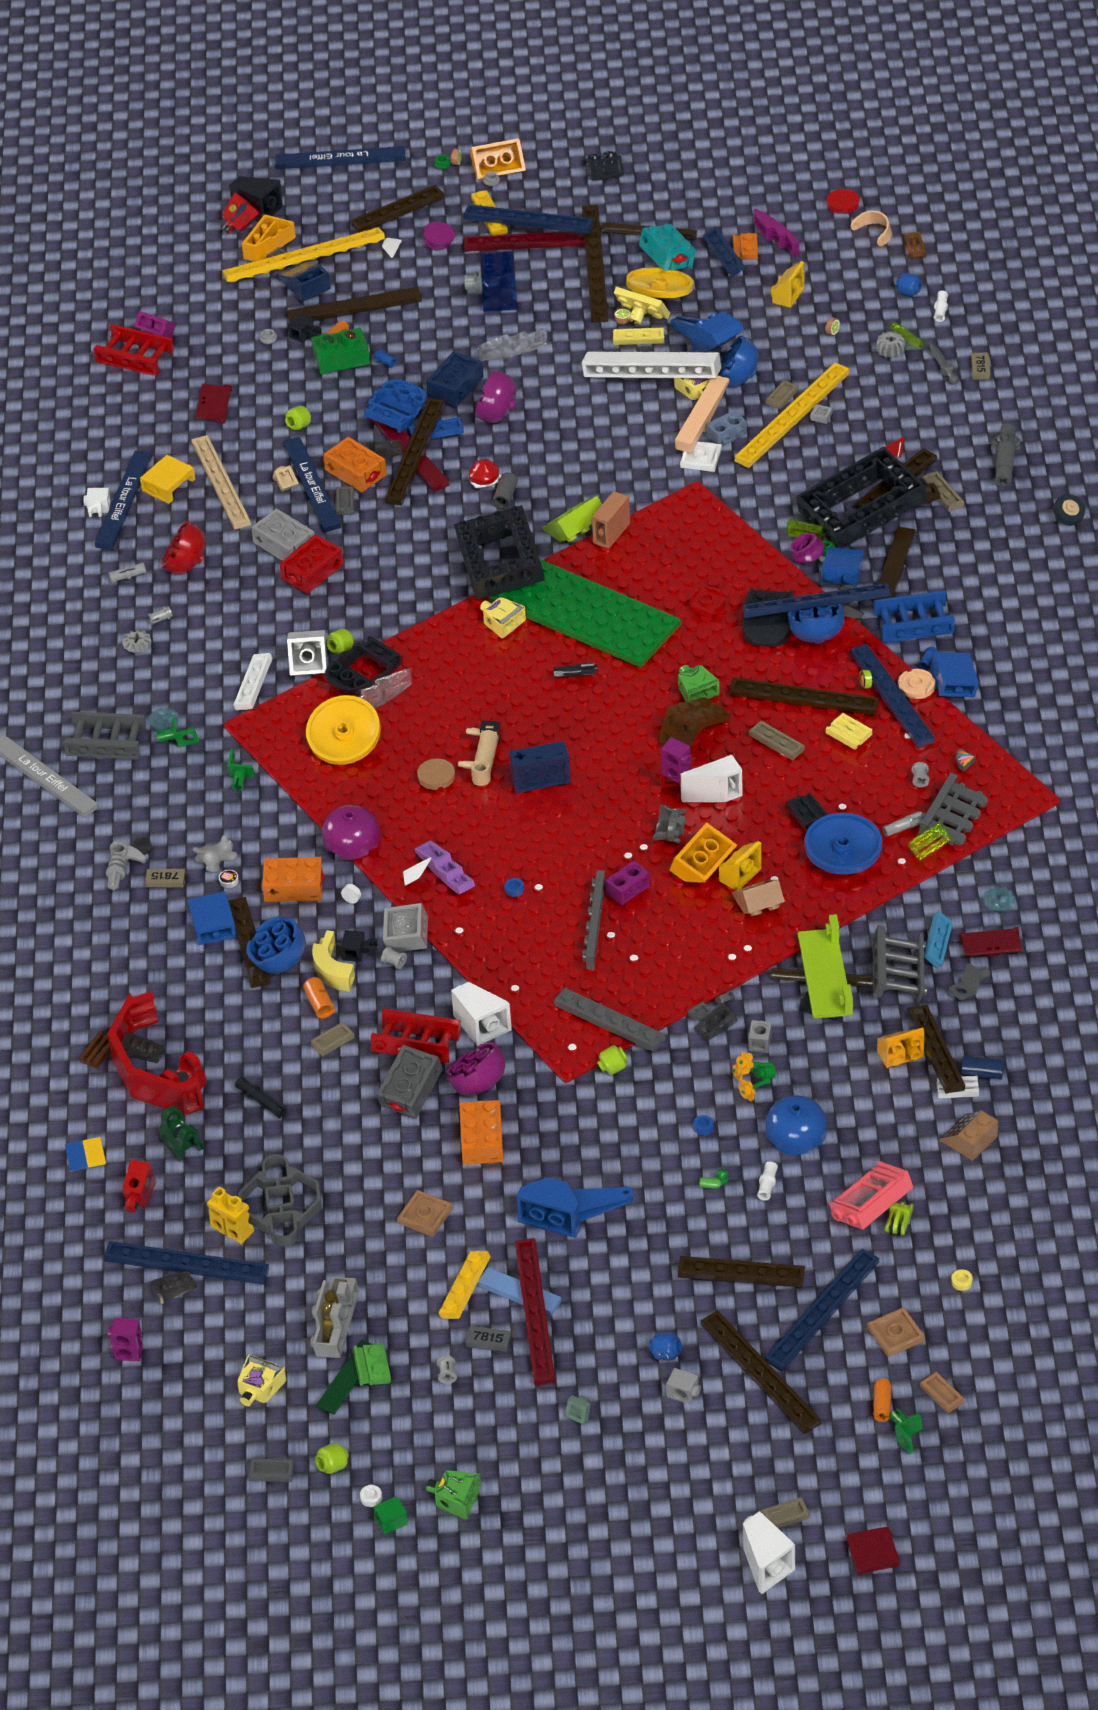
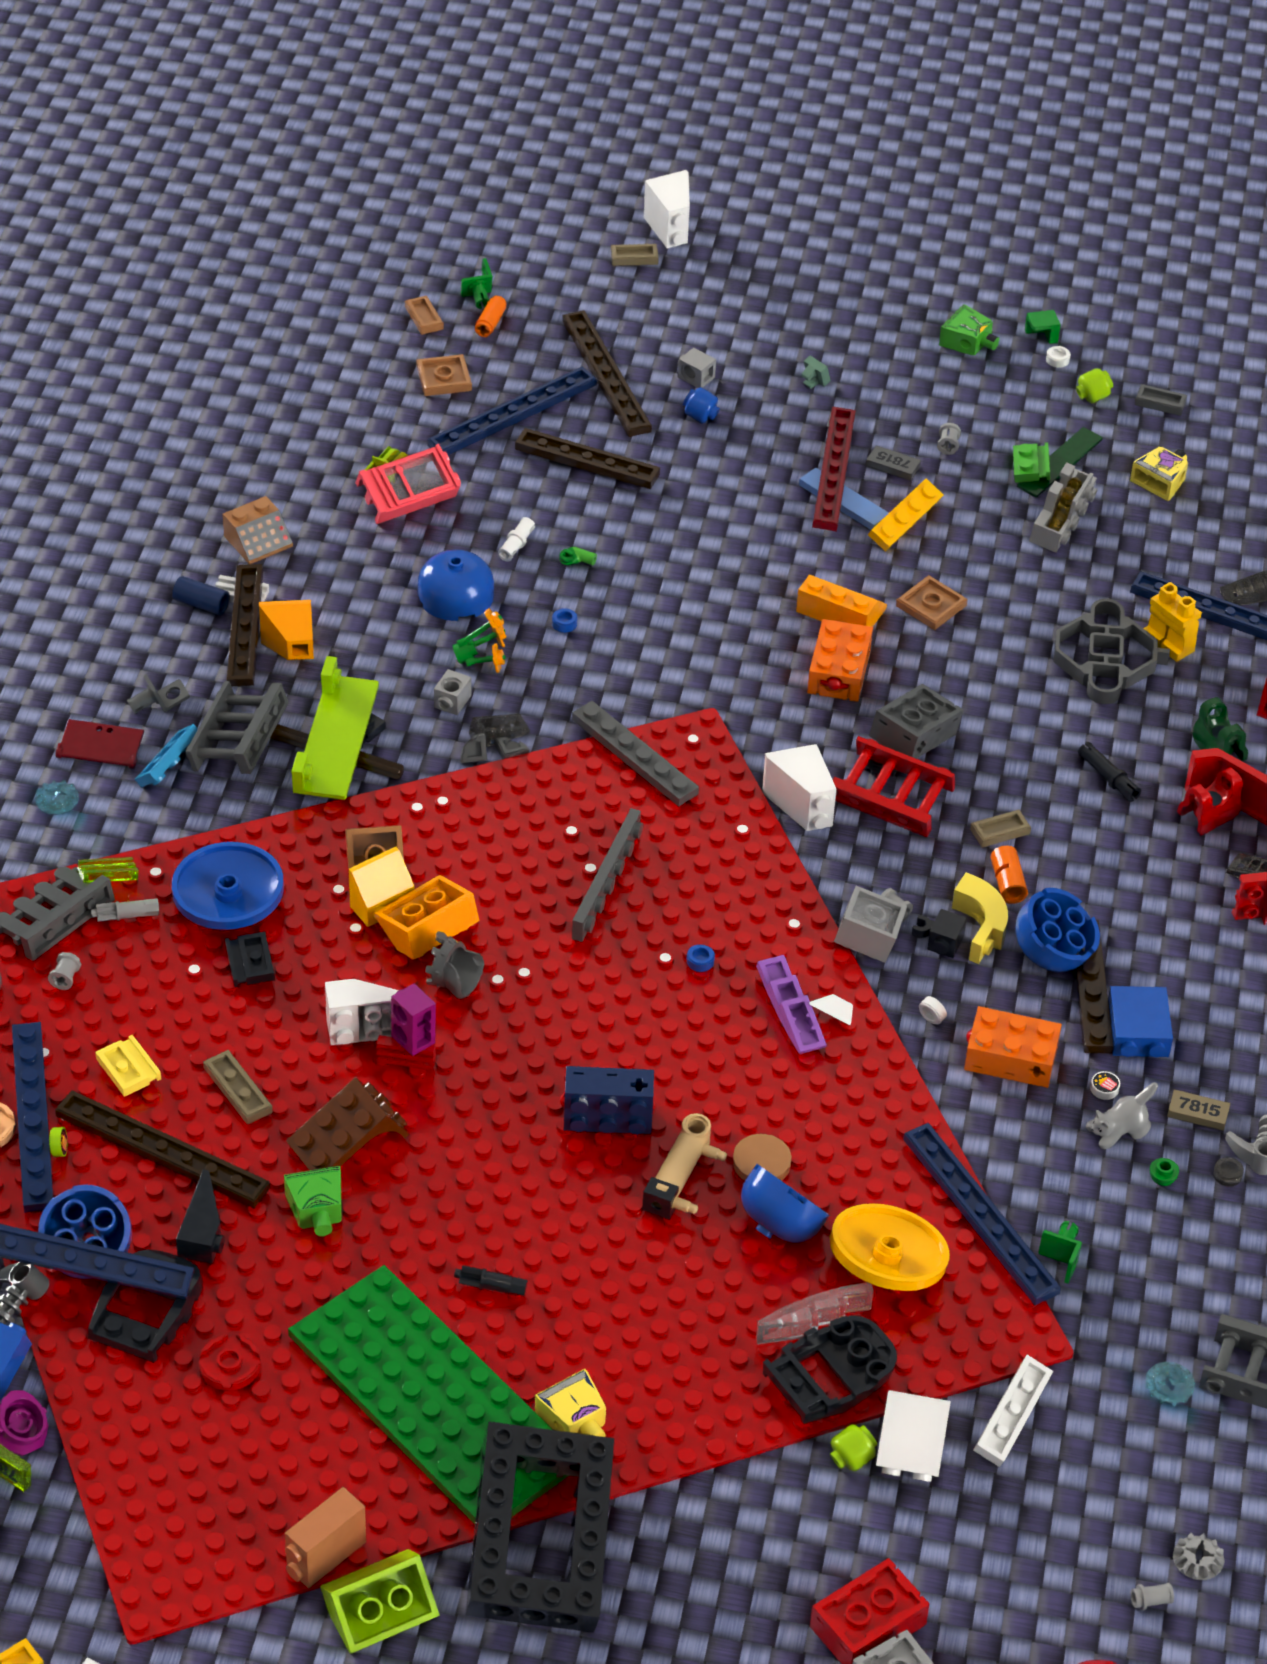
camera: 170 degrees left, 0 degrees up
green bracket [156,718,199,747] -> none
magenta cylinder [322,805,380,859] -> none
magenta cylinder [446,1041,505,1096] -> none
blue slope [516,1177,633,1238] -> none
lime head [597,1045,628,1075] -> none
magenta brick [605,861,650,905] -> none
dark red tile [846,1526,900,1575] -> none
light yellow tile [951,1270,973,1291] -> none
none -> black slope [176,1169,225,1264]
none -> blue cylinder [741,1164,830,1243]
none -> light orange slope [796,574,887,627]
none -> dark blue tile [903,1122,1061,1305]
none -> green plate [1149,1158,1179,1186]

